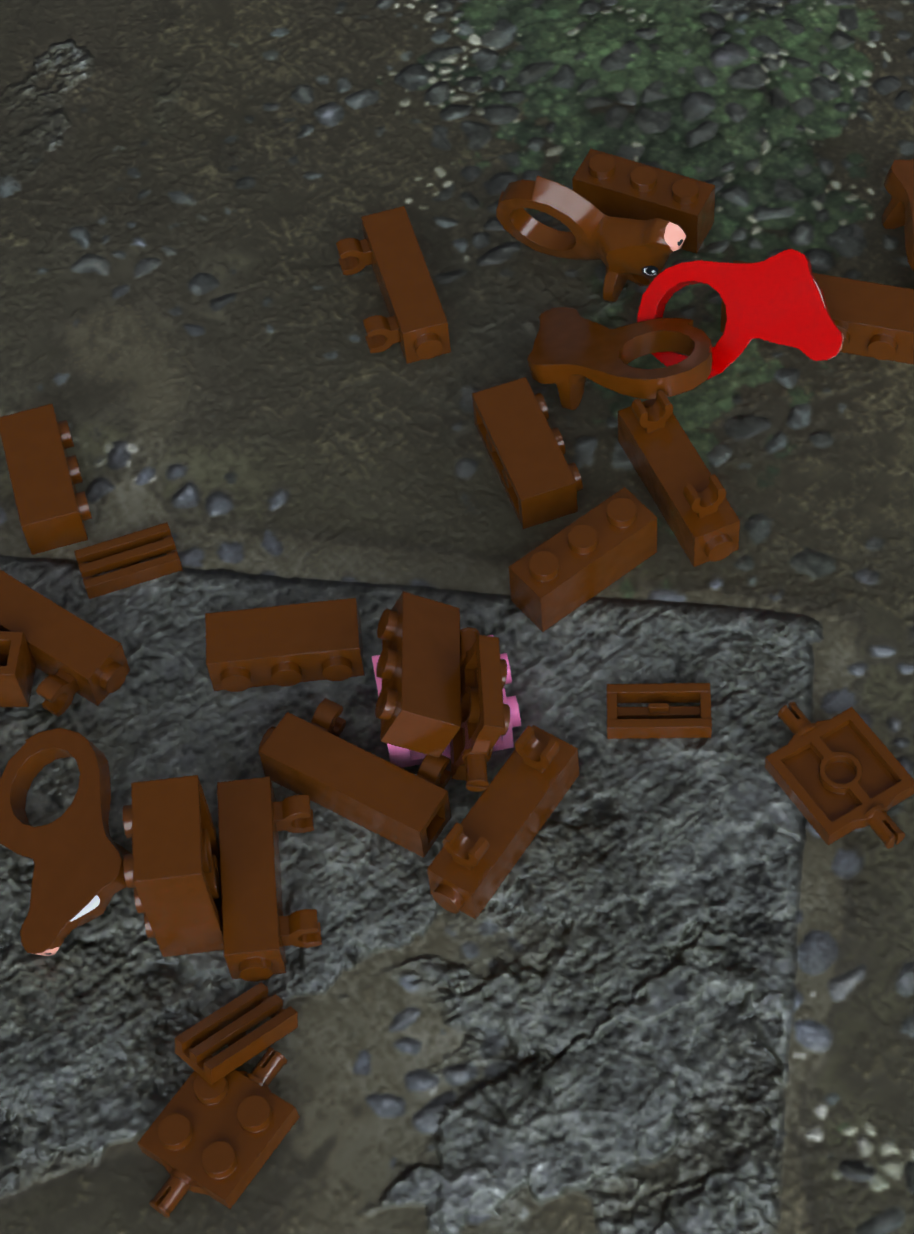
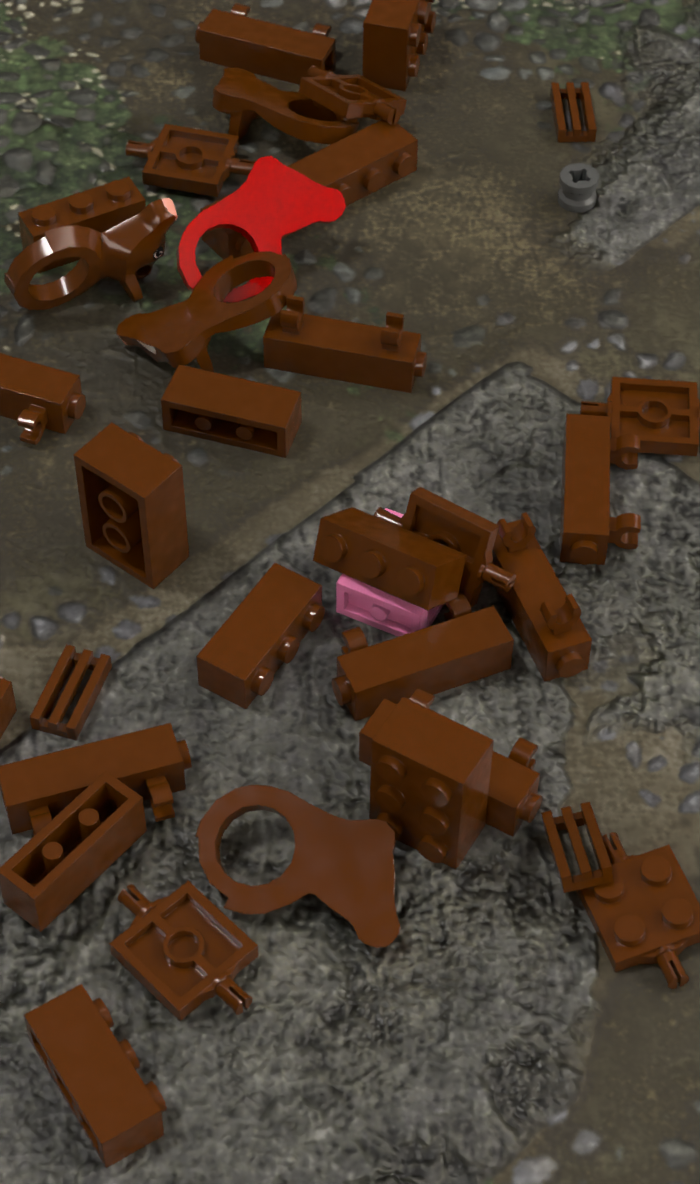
camera: 60 degrees left, 5 degrees down
reddish brown brick [508,487,657,632] -> none
reddish brown tile [607,683,712,739] -> none
none -> reddish brown brick [74,422,189,589]
none -> reddish brown plate [126,124,256,197]
none -> reddish brown brick [560,414,641,565]

